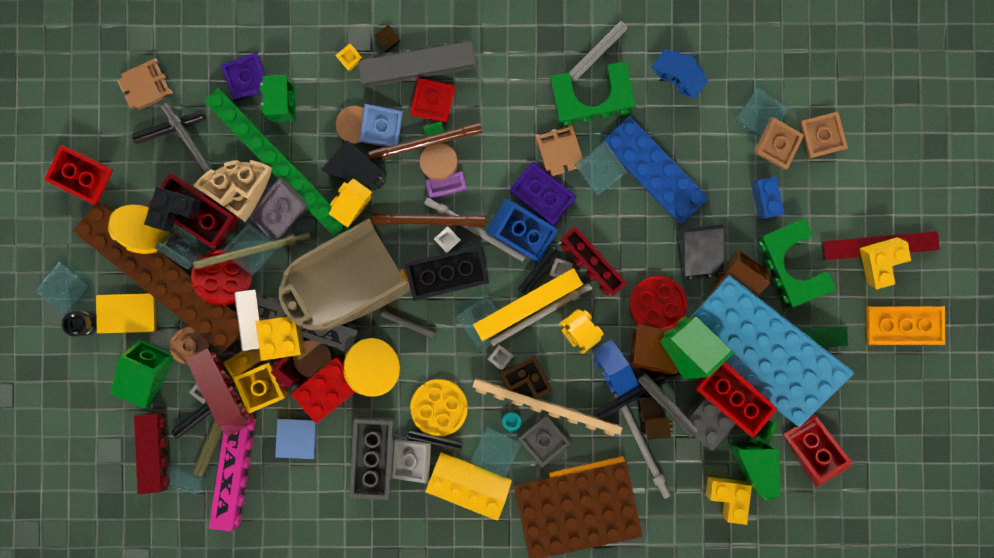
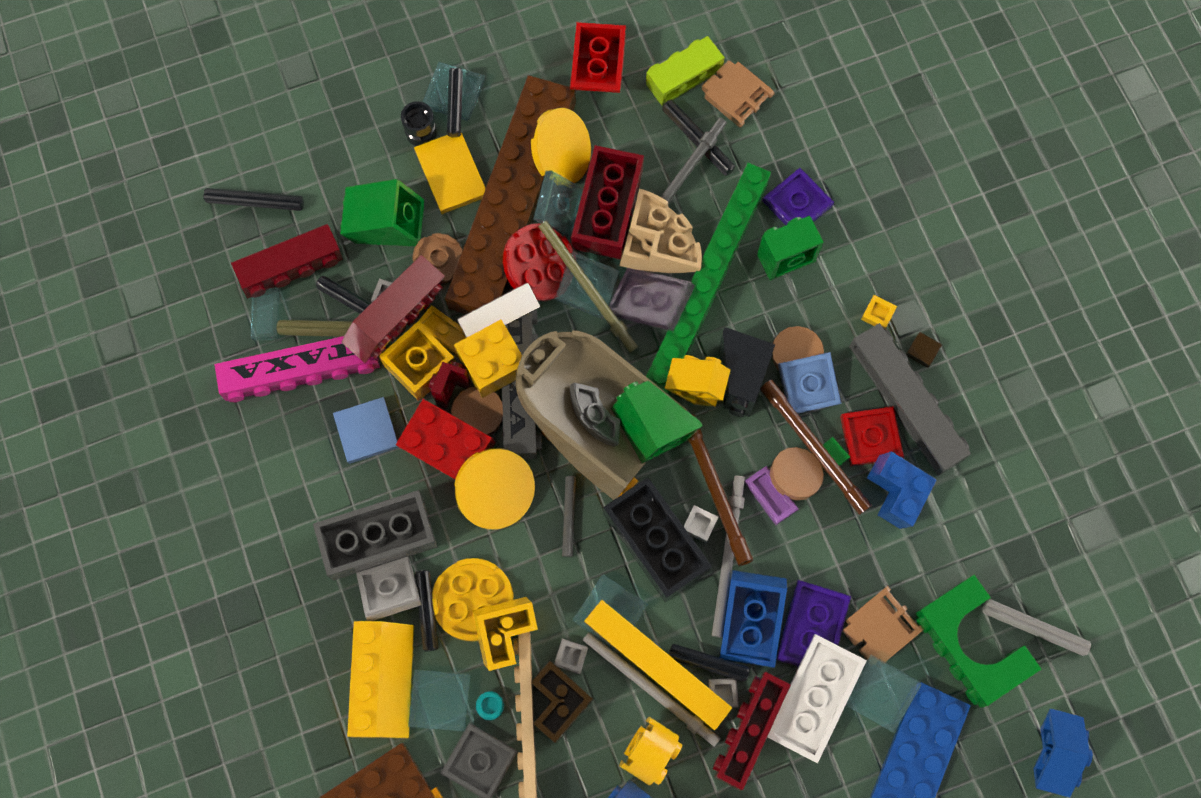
camera: 65 degrees right, 15 degrees down
black brick [144,187,202,232] -> none
none -> black axle [203,188,304,211]
none -> black axle [447,67,463,138]
none -> yellow brick [472,597,538,671]
none -> dark grey tile [570,382,621,447]
none -> green slope [611,381,702,464]
none -> lime brick [646,36,725,106]
none -> white plate [767,634,867,763]
none -> blue brick [867,452,936,529]

